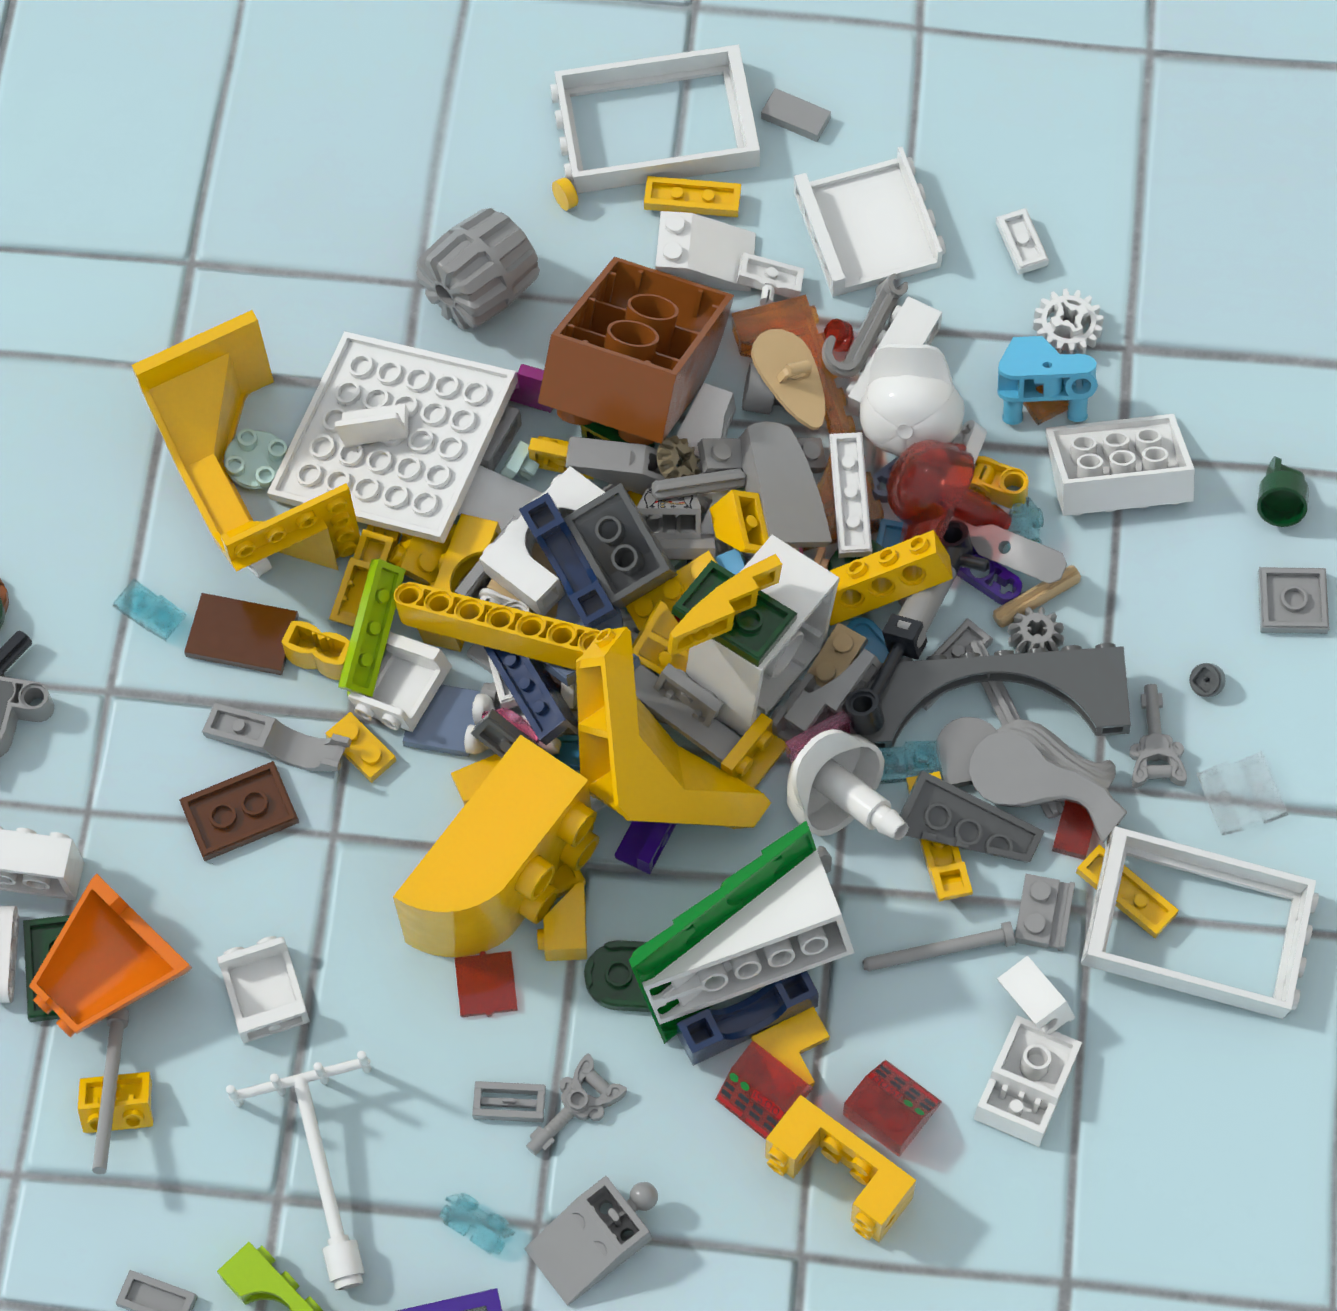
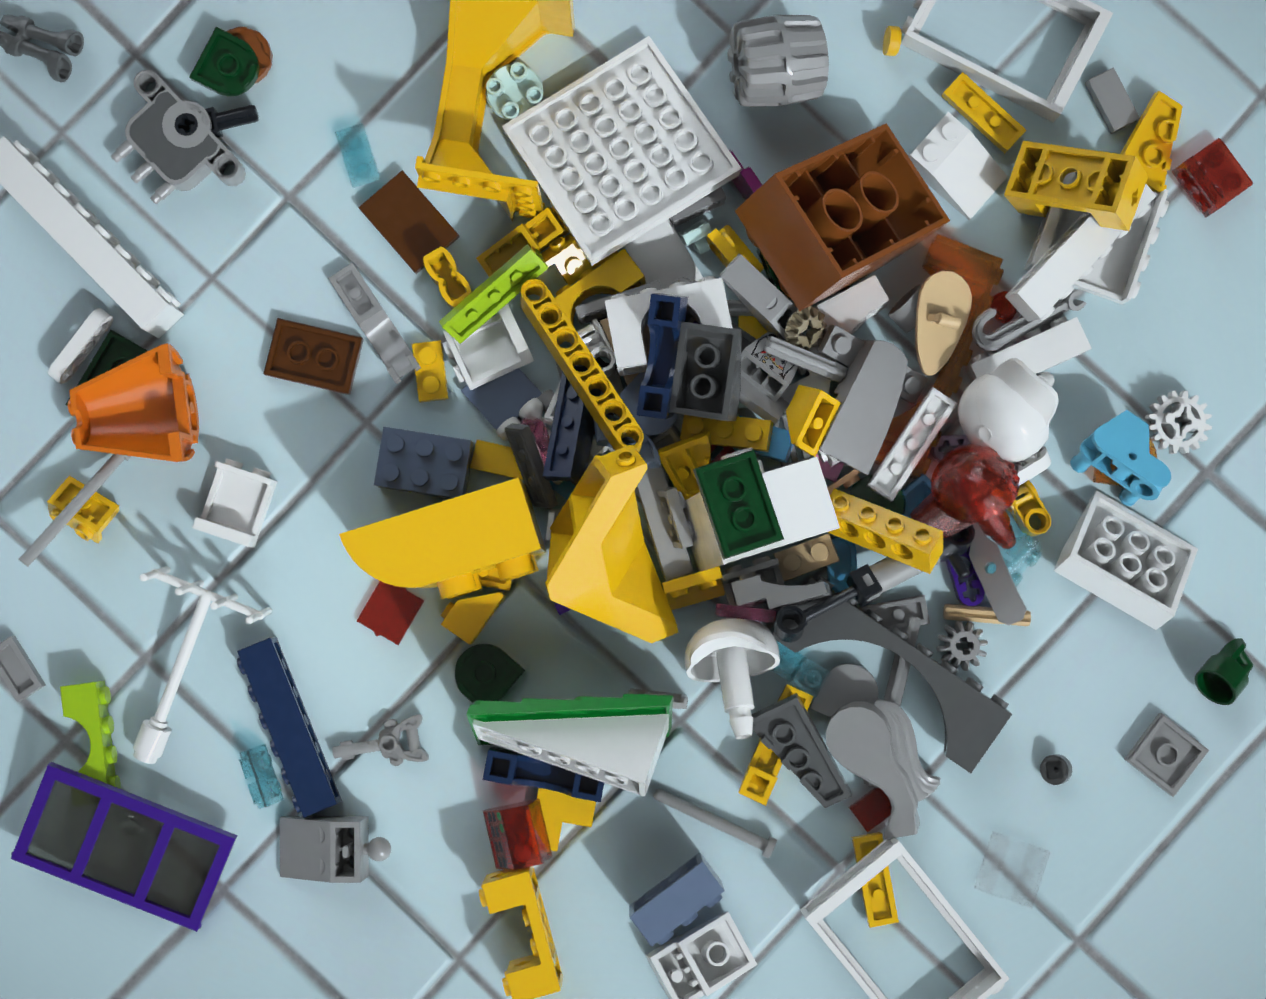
camera: 30 degrees right, 20 degrees up
white panel [335,403,408,447] -> none
light grey tile [472,1081,546,1122] -> none
yellow slope [667,554,782,656] -> none
white plate [736,252,804,308] -> none
clear red slope [843,1059,942,1157] -> none
white plate [996,208,1049,275] -> none
white hinge [997,956,1075,1035] -> none
light grey plate [1015,874,1075,951] -> none
light grey piece [1129,684,1187,788] -> none
none -> dark blue brick [237,637,342,818]
none -> sand blue brick [374,427,474,499]
none -> sand blue brick [629,852,725,947]
none -> yellow plate [1004,141,1148,231]
none -> white brick [1005,184,1156,322]
none -> yellow wing [1120,91,1183,193]
none -> clear red bracket [1171,138,1253,218]

